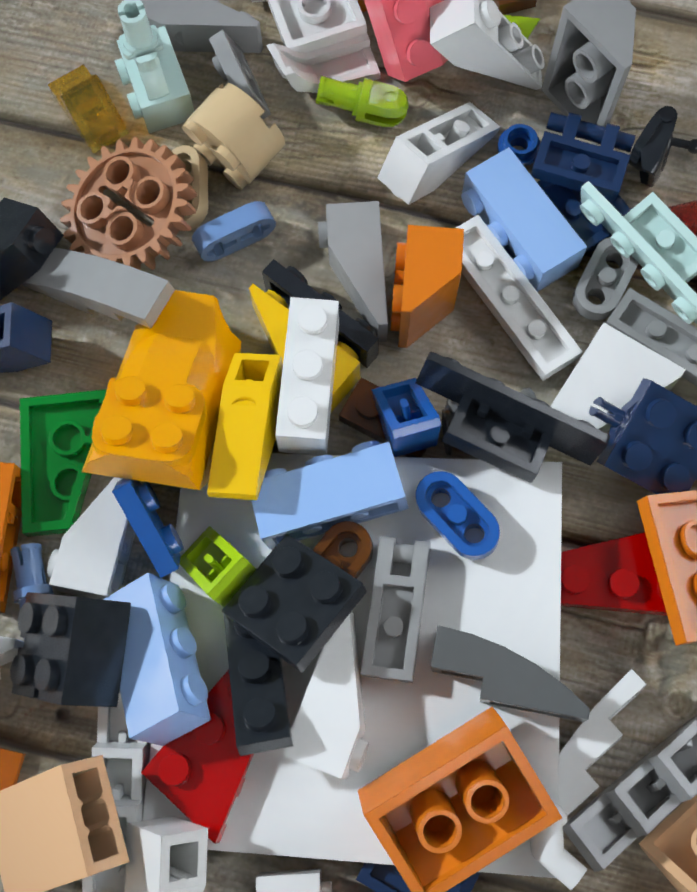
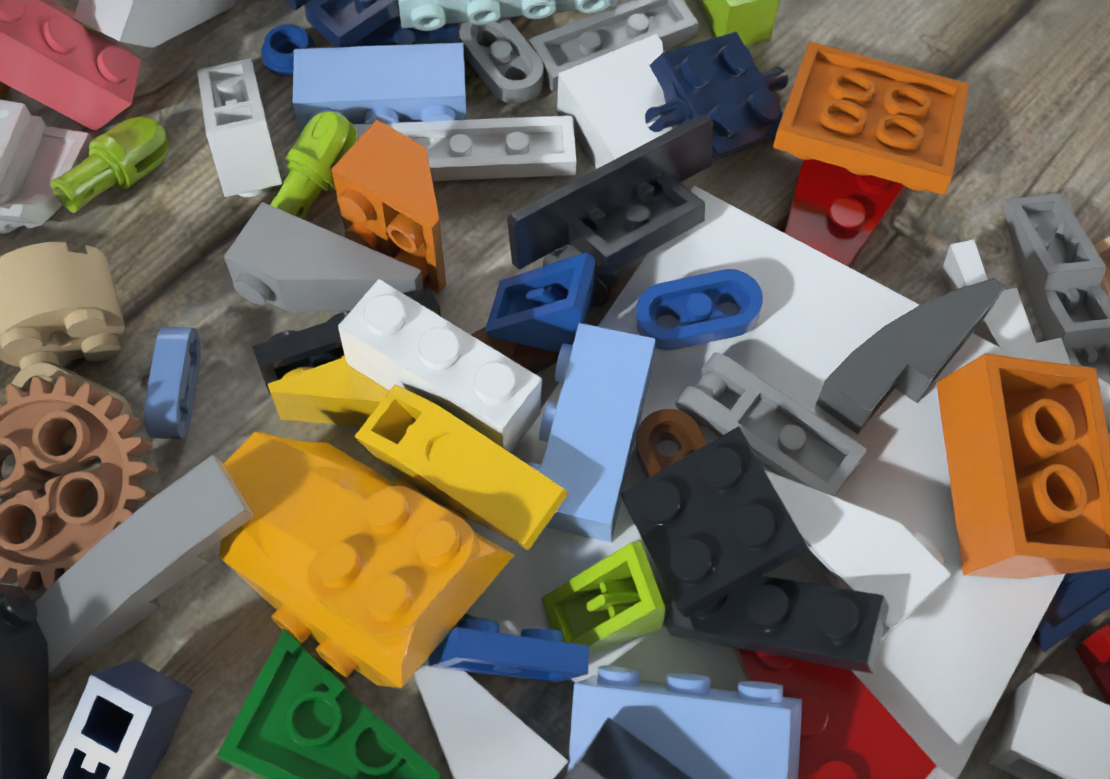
camera: 65 degrees left, 10 degrees down
none -> lime arm [270,111,358,220]

